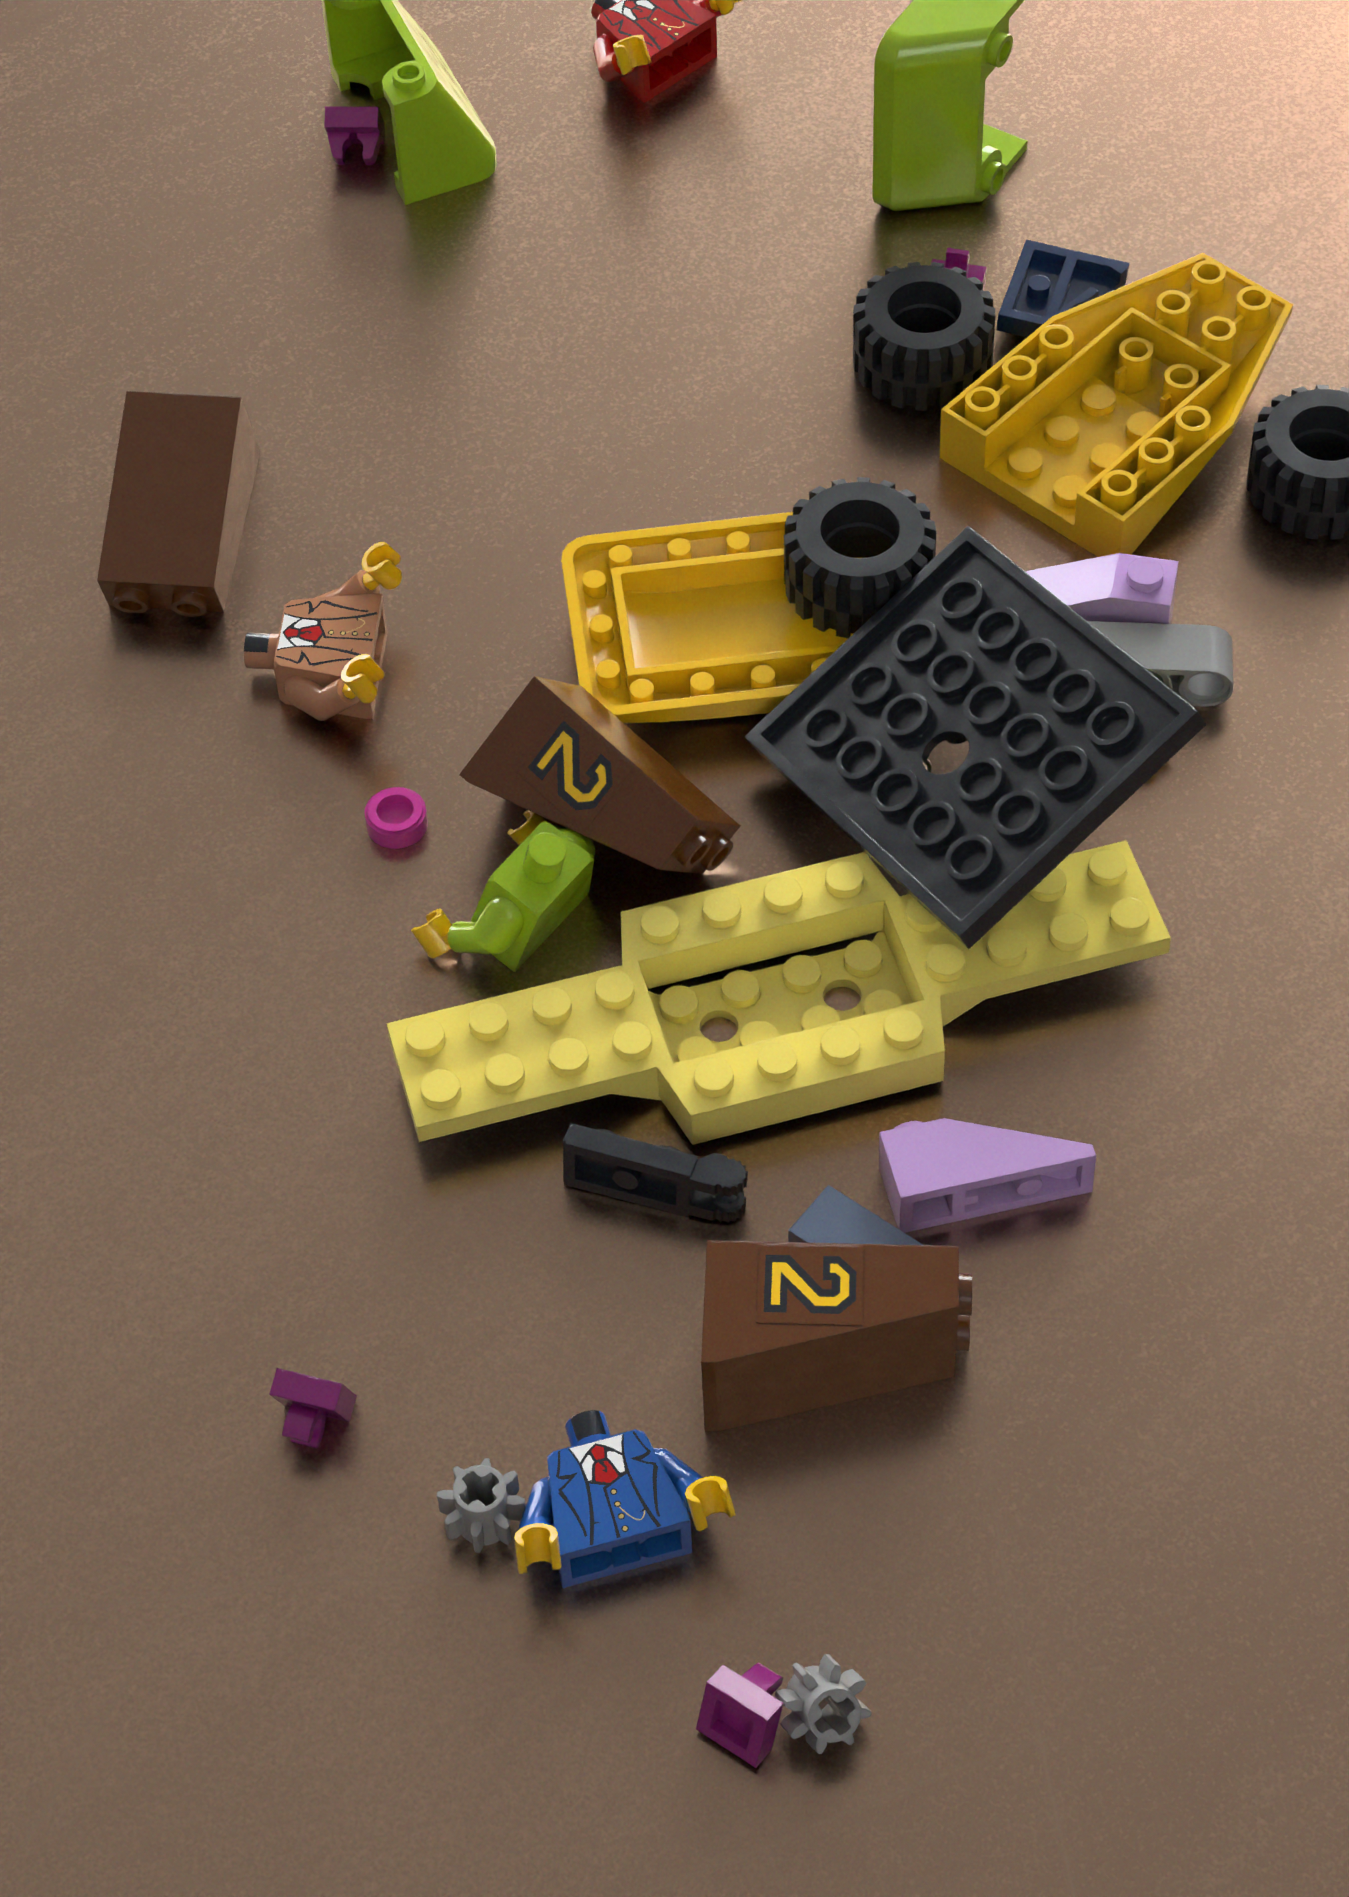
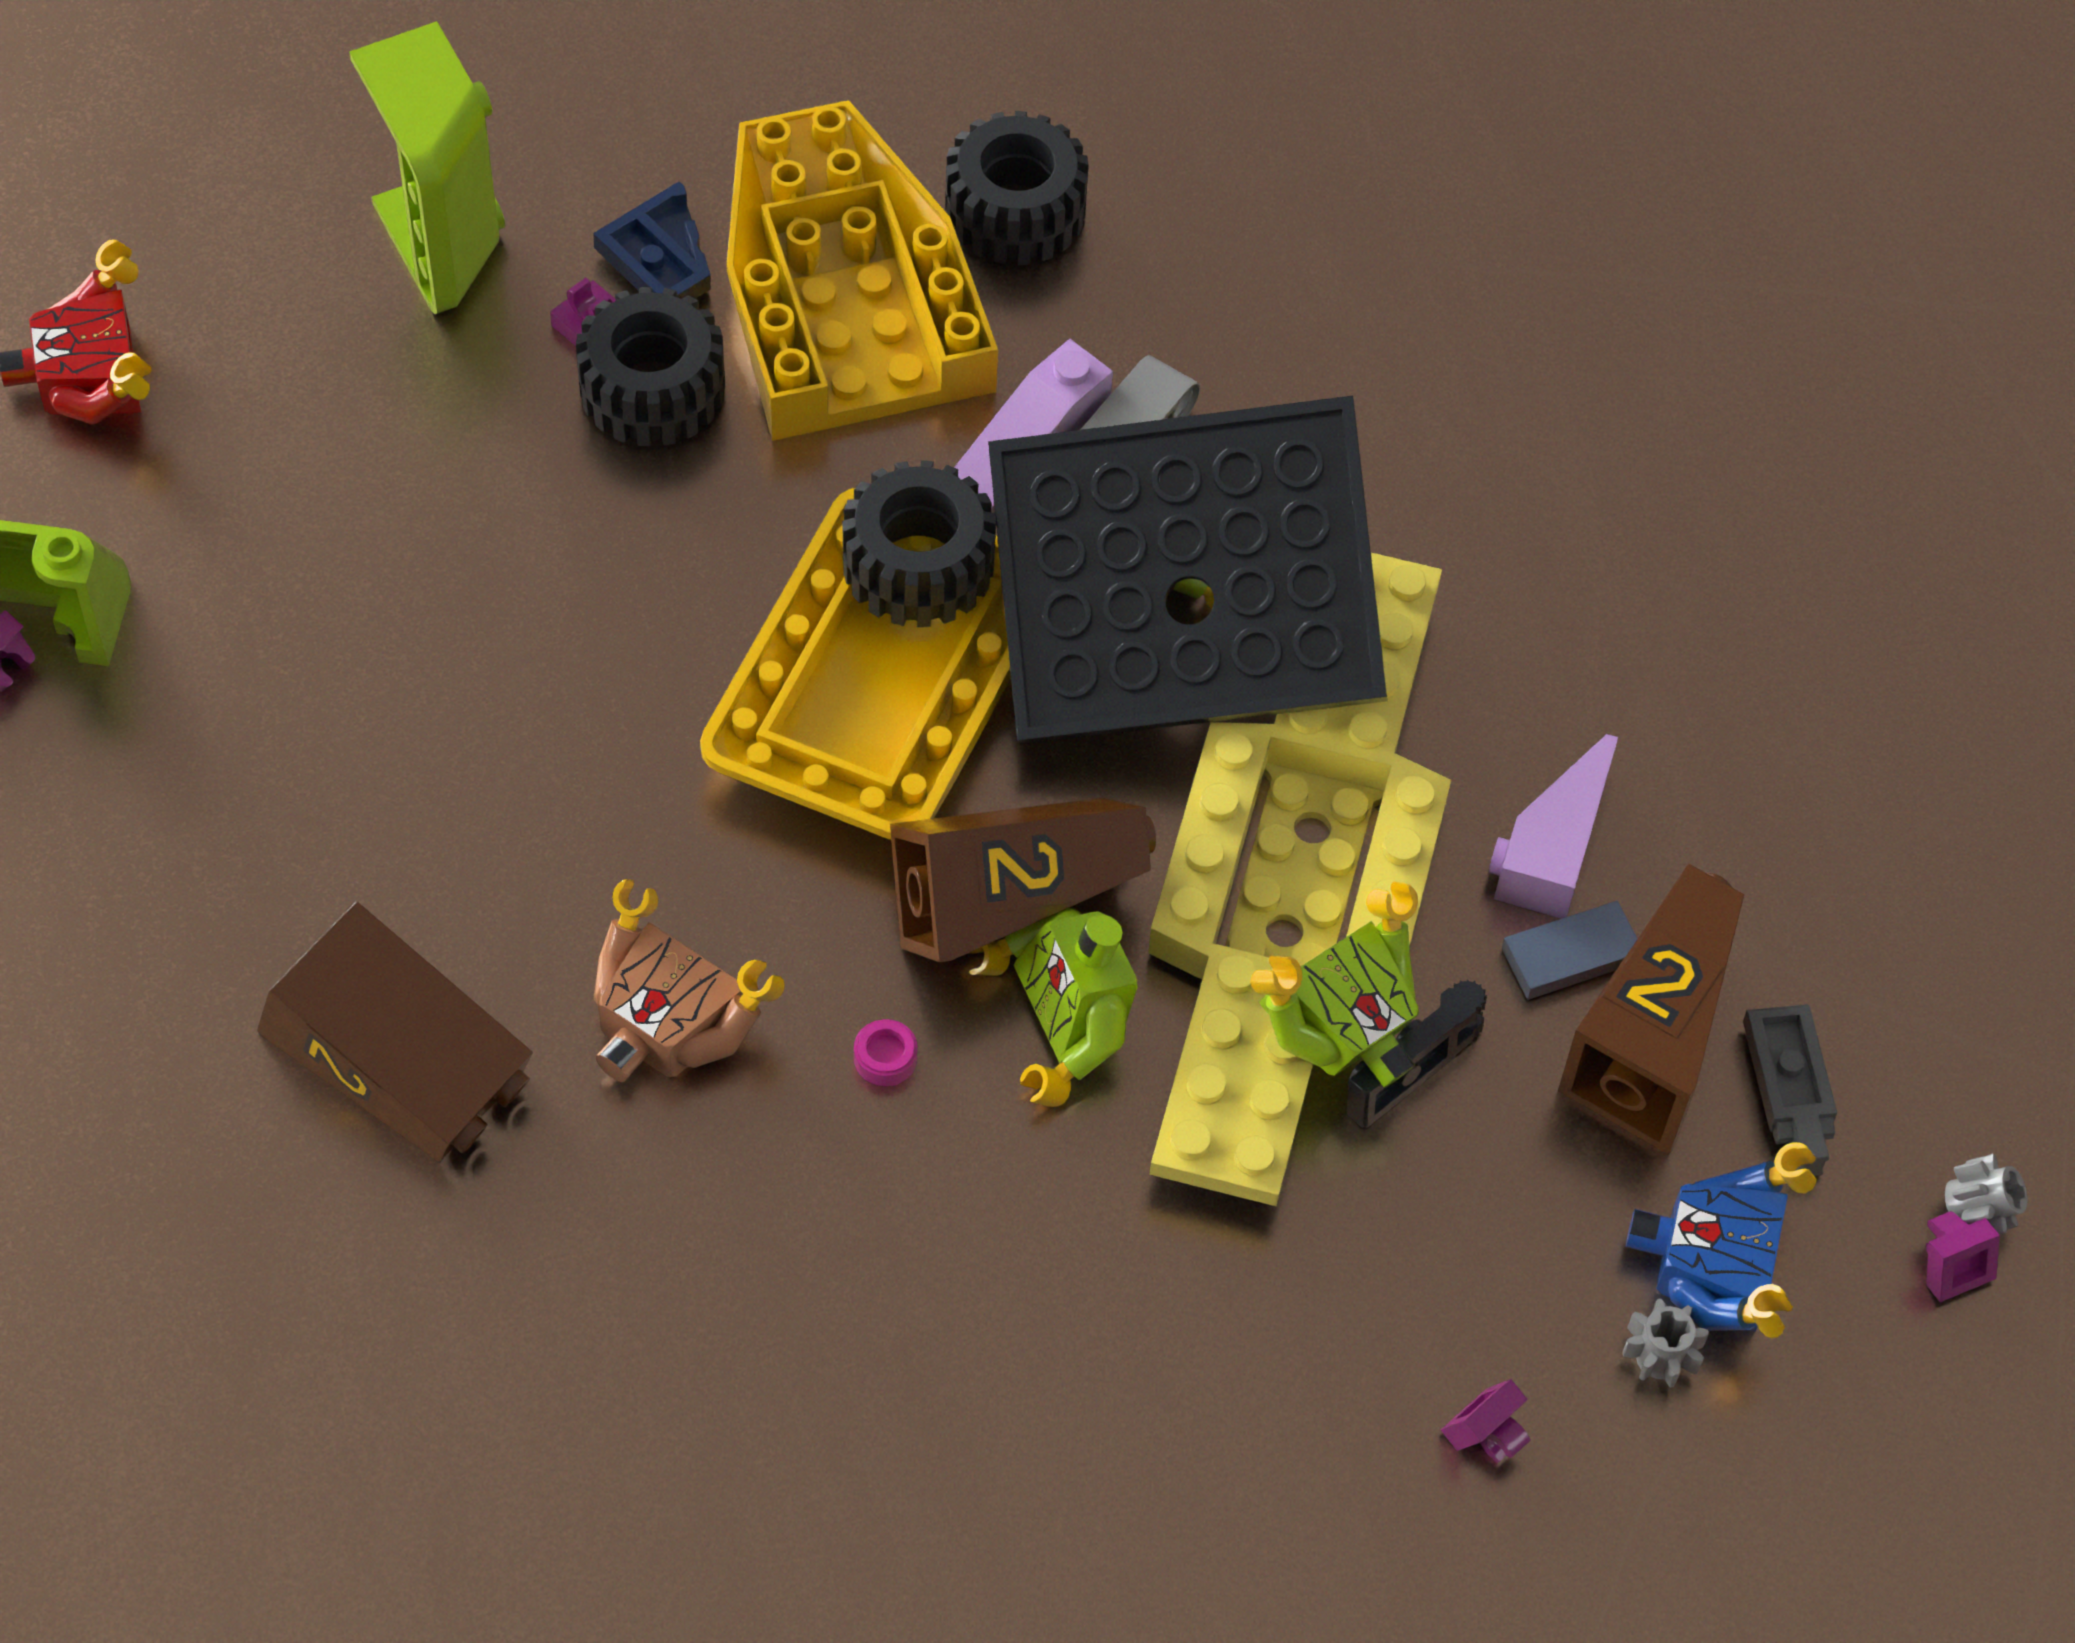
camera: 65 degrees left, 5 degrees up
none -> lime torso [1250,881,1419,1088]
none -> dark grey hinge [1743,1004,1837,1176]

